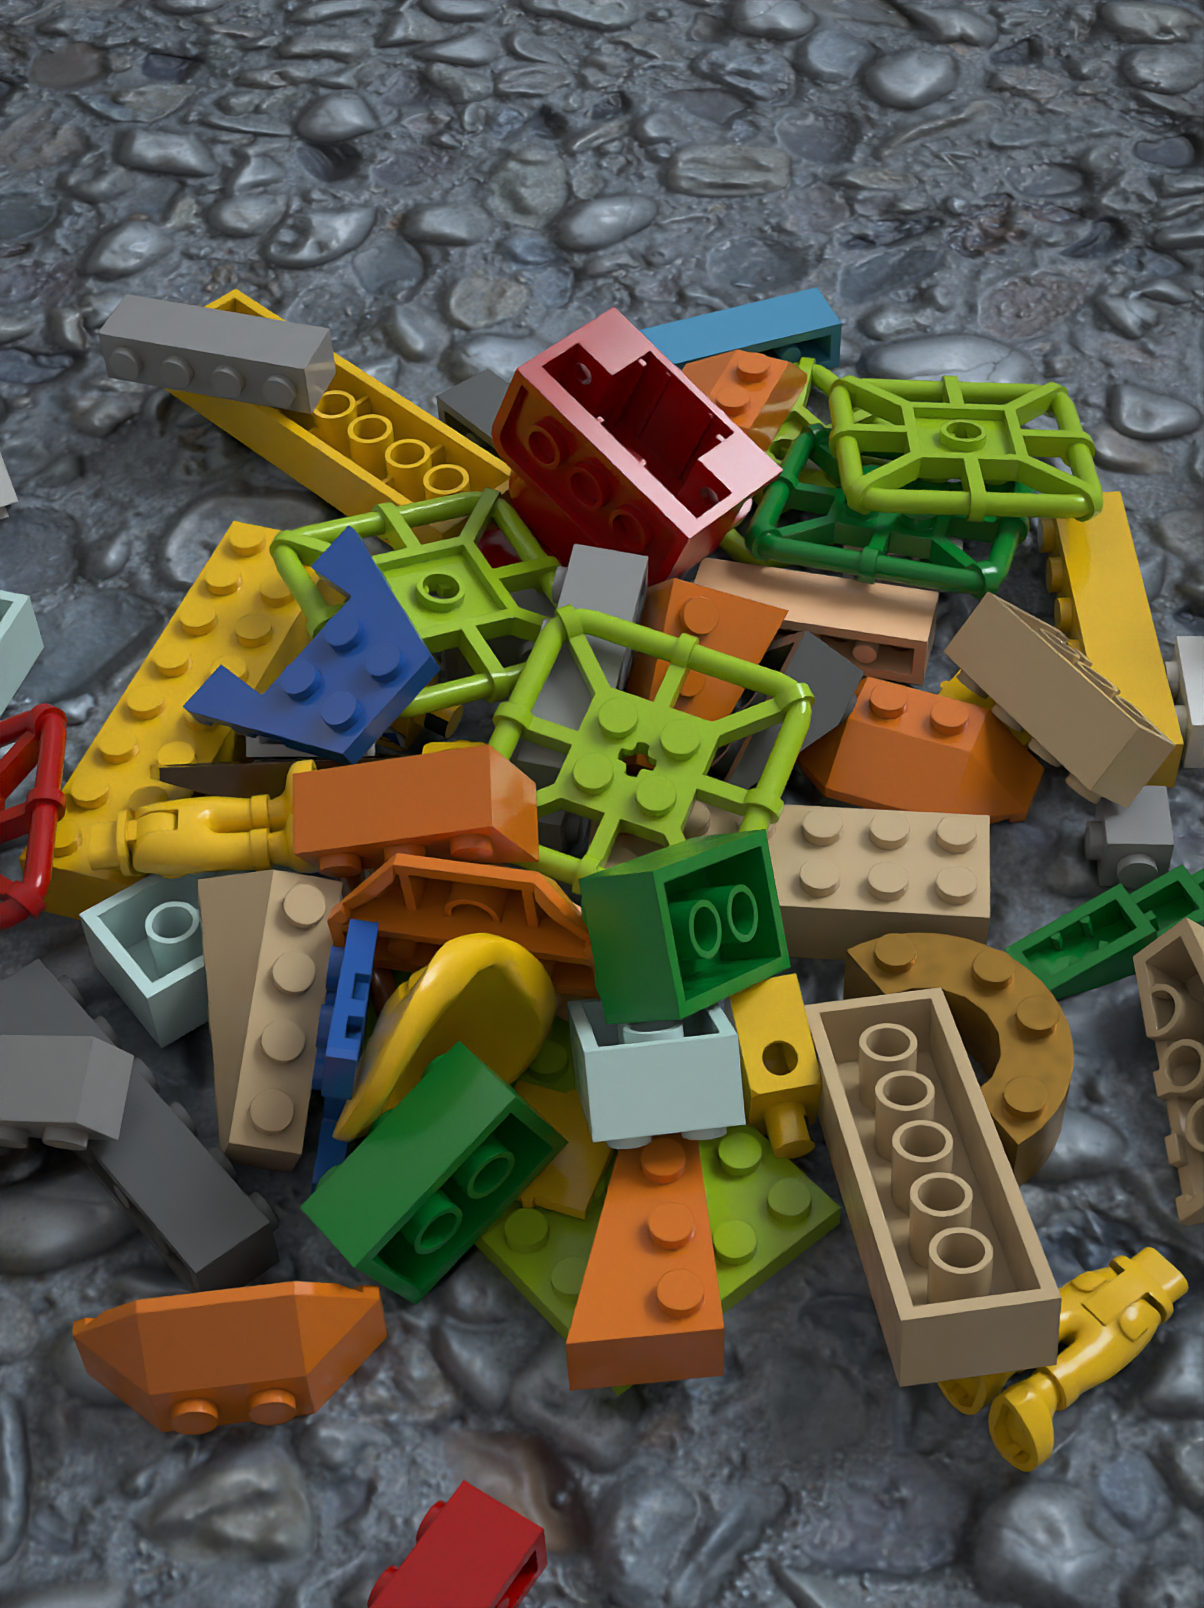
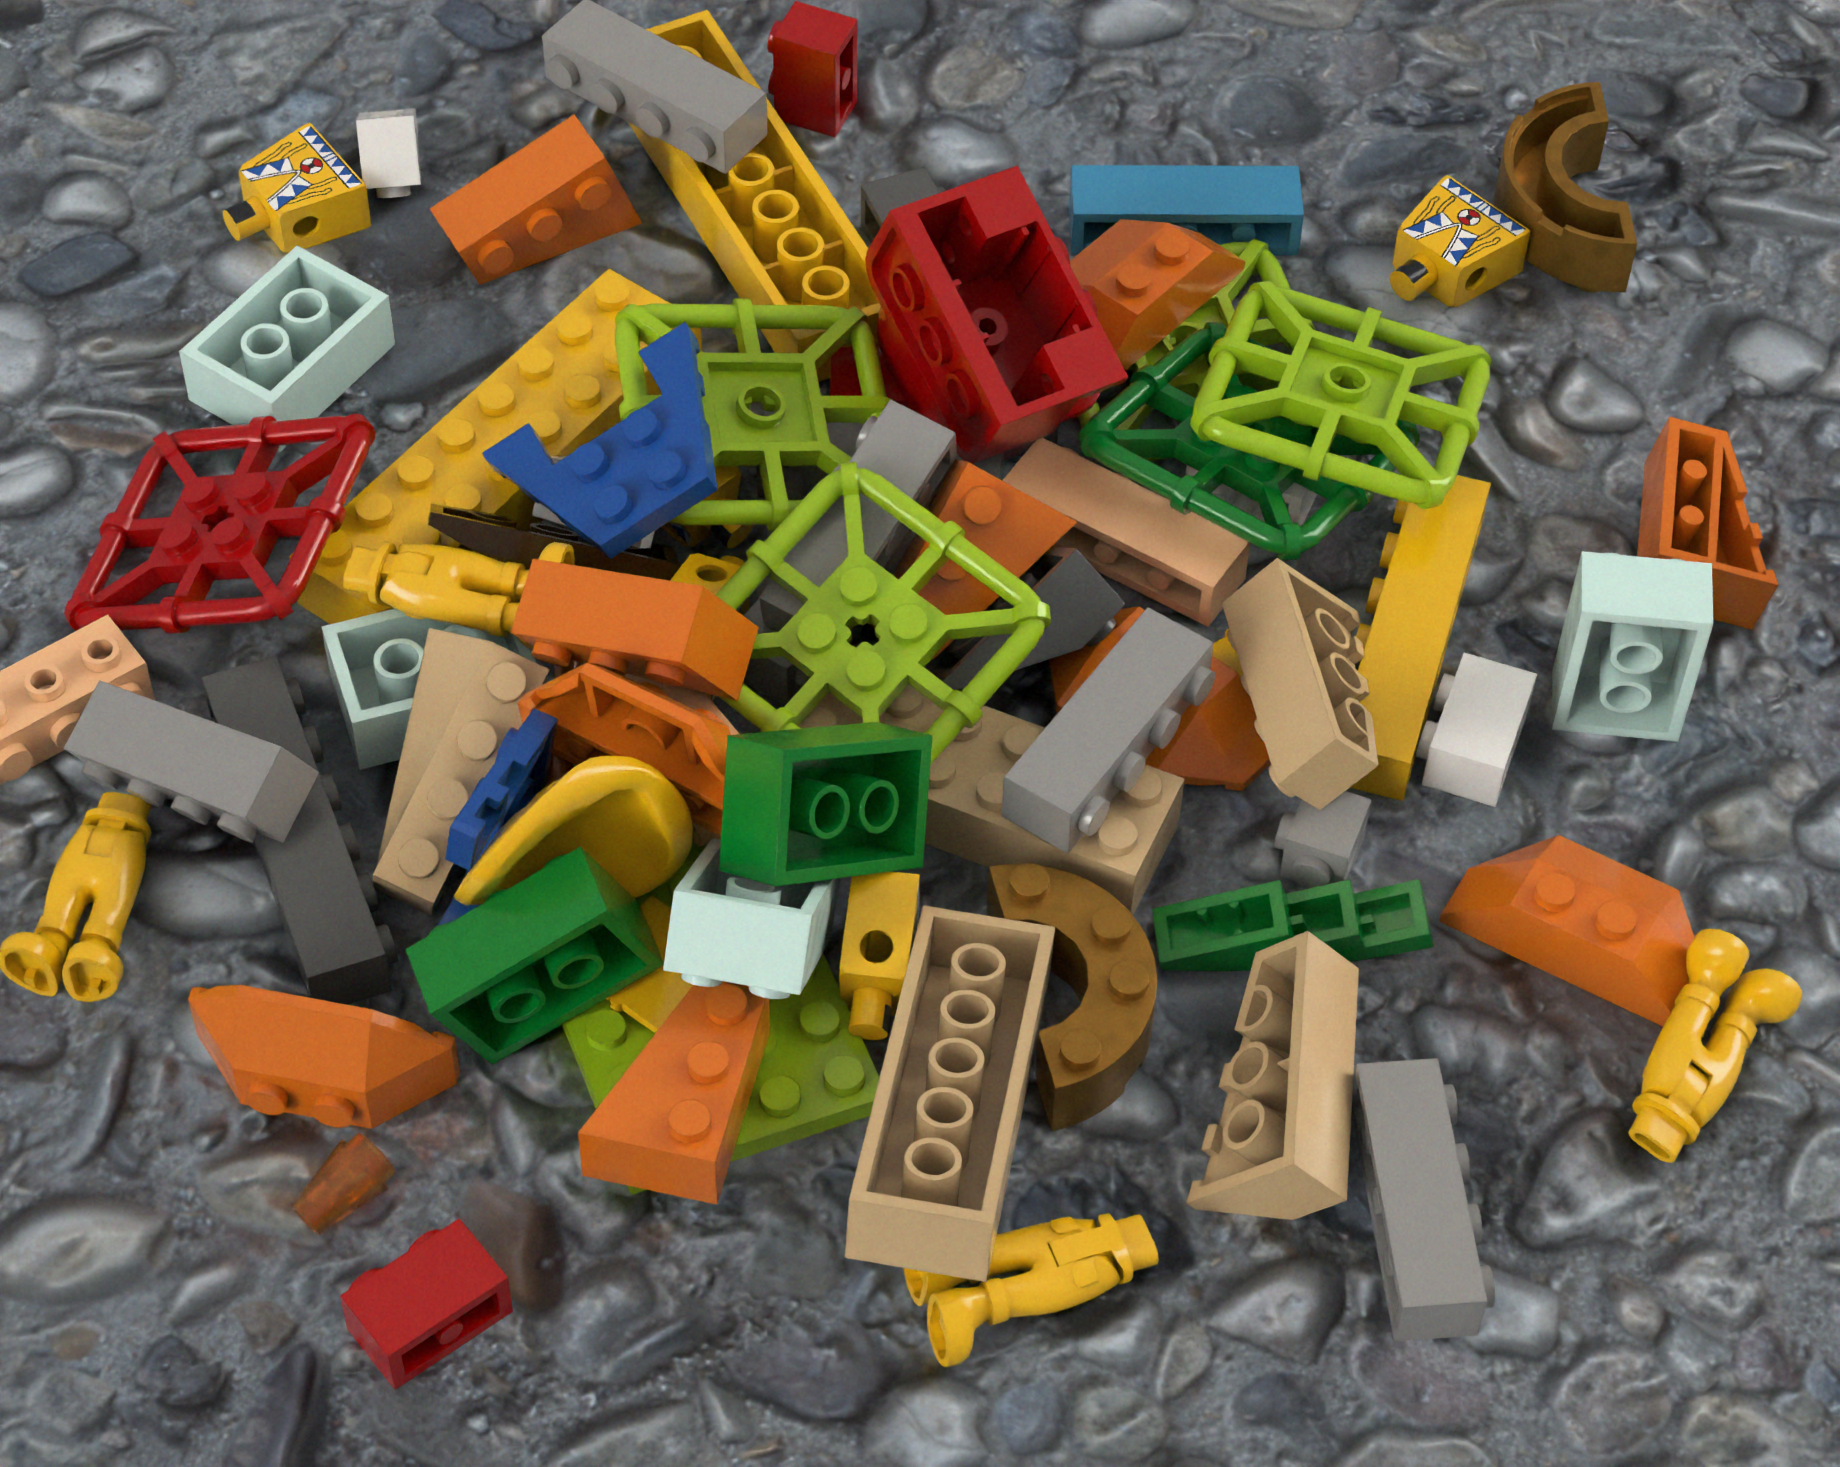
camera: 15 degrees right, 5 degrees up
none -> clear orange cone [291,1132,396,1235]
none -> orange wedge [430,114,642,285]
none -> red brick [767,1,858,138]
none -> light grey brick [1002,607,1215,854]
none -> yellow torso [1390,175,1531,307]
none -> pearl gold brick [1494,82,1637,293]

